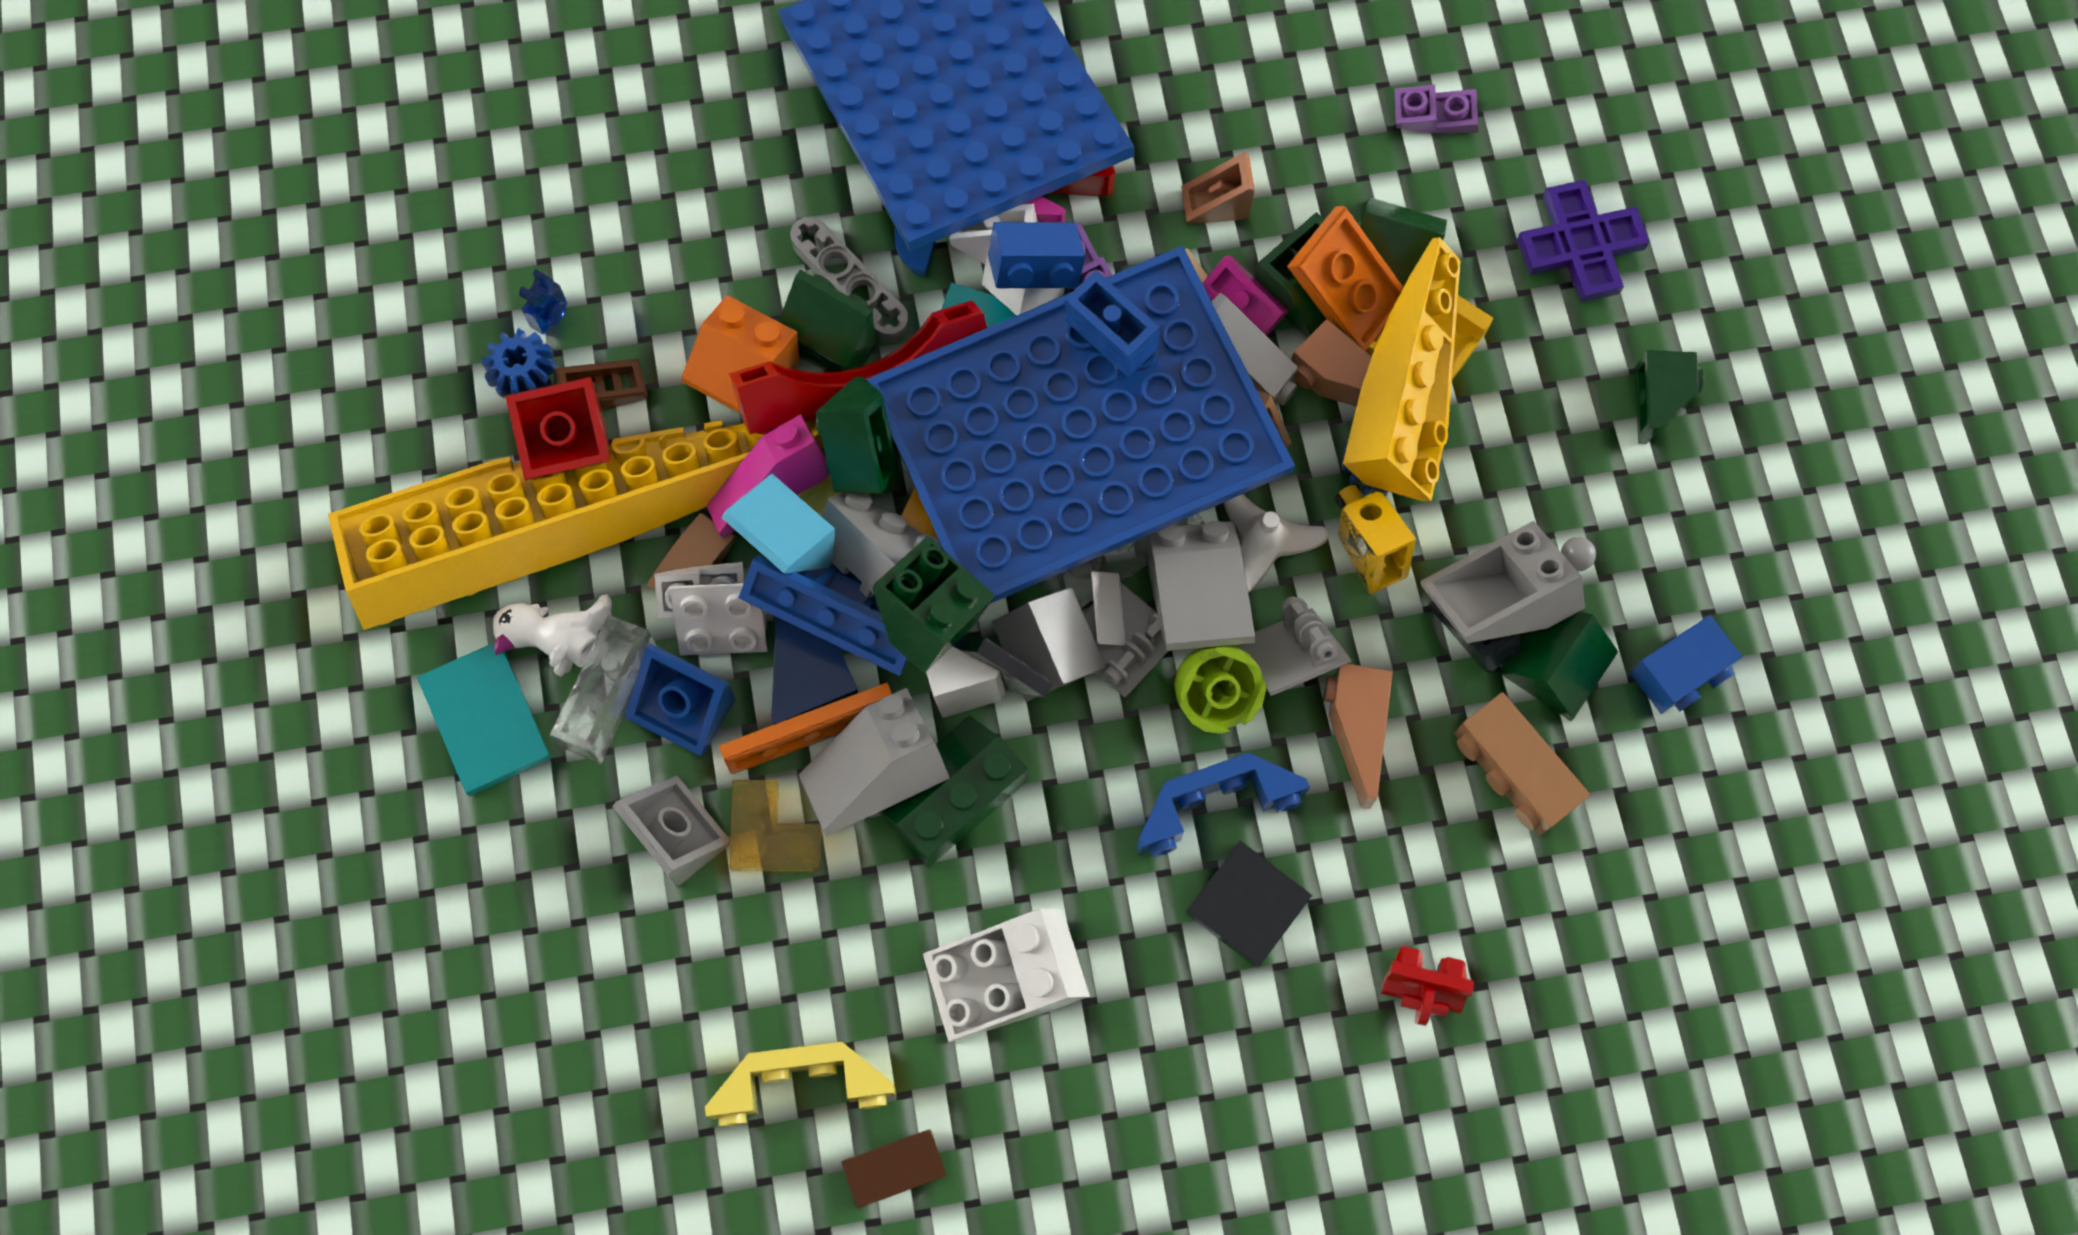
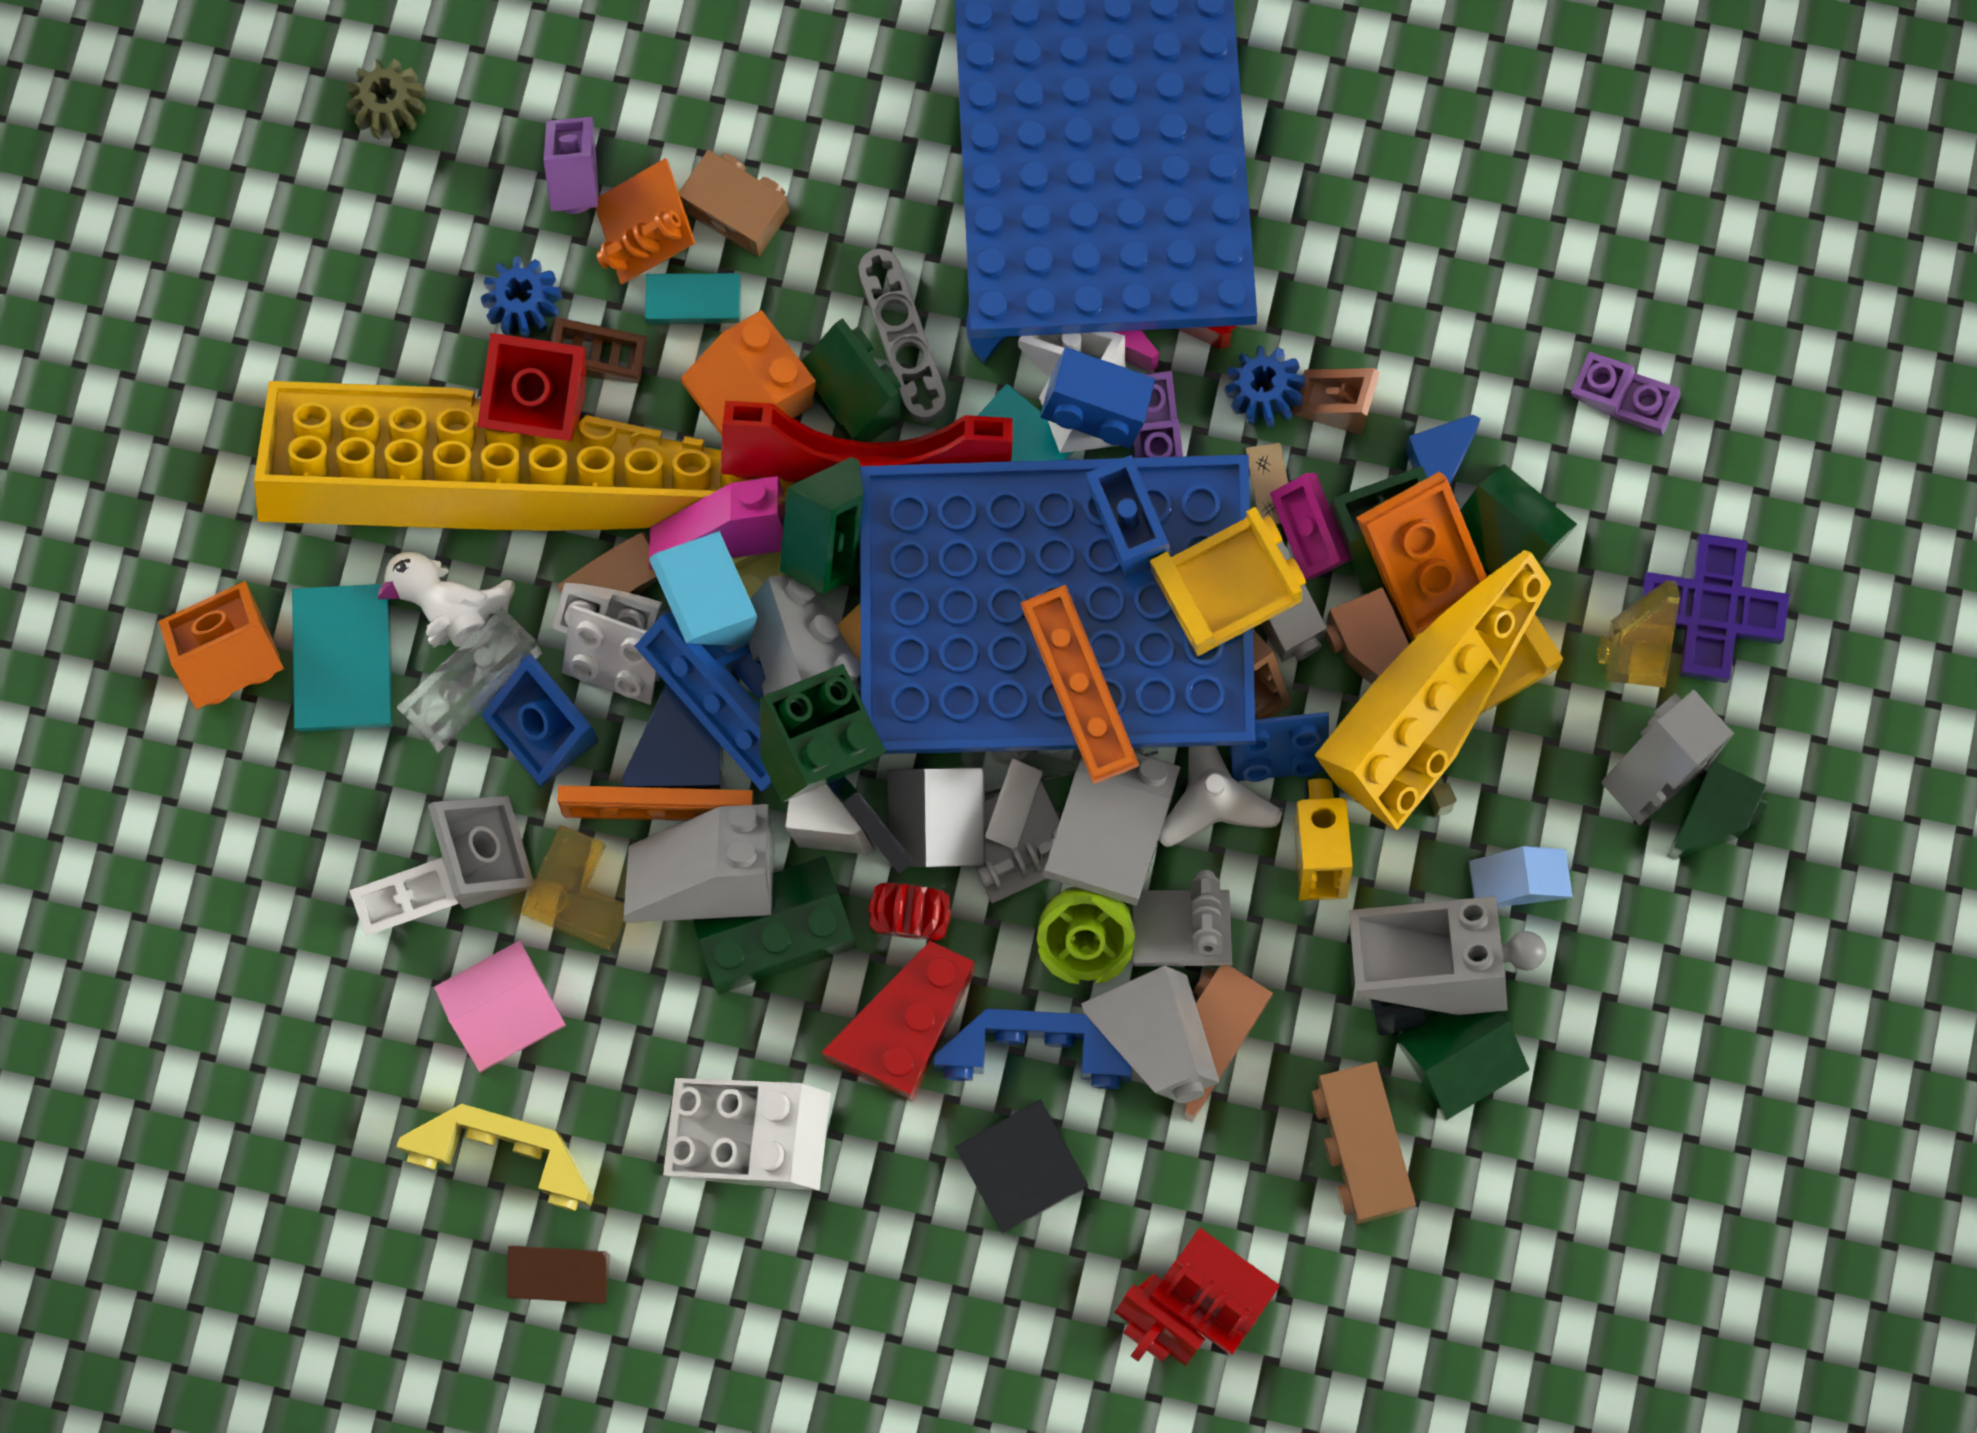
camera: 30 degrees right, 5 degrees up
clear blue plate [519,269,568,335] -> none
blue brick [1629,615,1743,714] -> none
none -> orange slope [158,581,284,710]
none -> olive gear [346,58,426,140]
none -> white hinge [349,857,459,937]
none -> bright pink slope [434,940,566,1073]
none -> medium lavender slope [543,117,599,214]
none -> orange hinge [595,158,695,284]
none -> teal tile [645,273,741,324]
none -> medium nougat brick [679,149,790,257]
none -> red wedge [821,941,975,1102]
none -> red gear [868,883,951,941]
none -> orange tile [1020,585,1139,785]
none -> light grey slope [1081,966,1220,1103]
none -> yellow panel [1150,507,1306,656]
none -> red hinge [1150,1227,1281,1356]
none -> blue gear [1224,345,1306,428]
none -> blue hinge [1228,712,1329,782]
none -> blue slope [1405,414,1481,486]
none -> olive tile [1426,777,1457,818]
none -> light blue slope [1468,846,1573,907]
none -> clear yellow slope [1597,580,1680,688]
none -> light grey wedge [1601,689,1734,826]

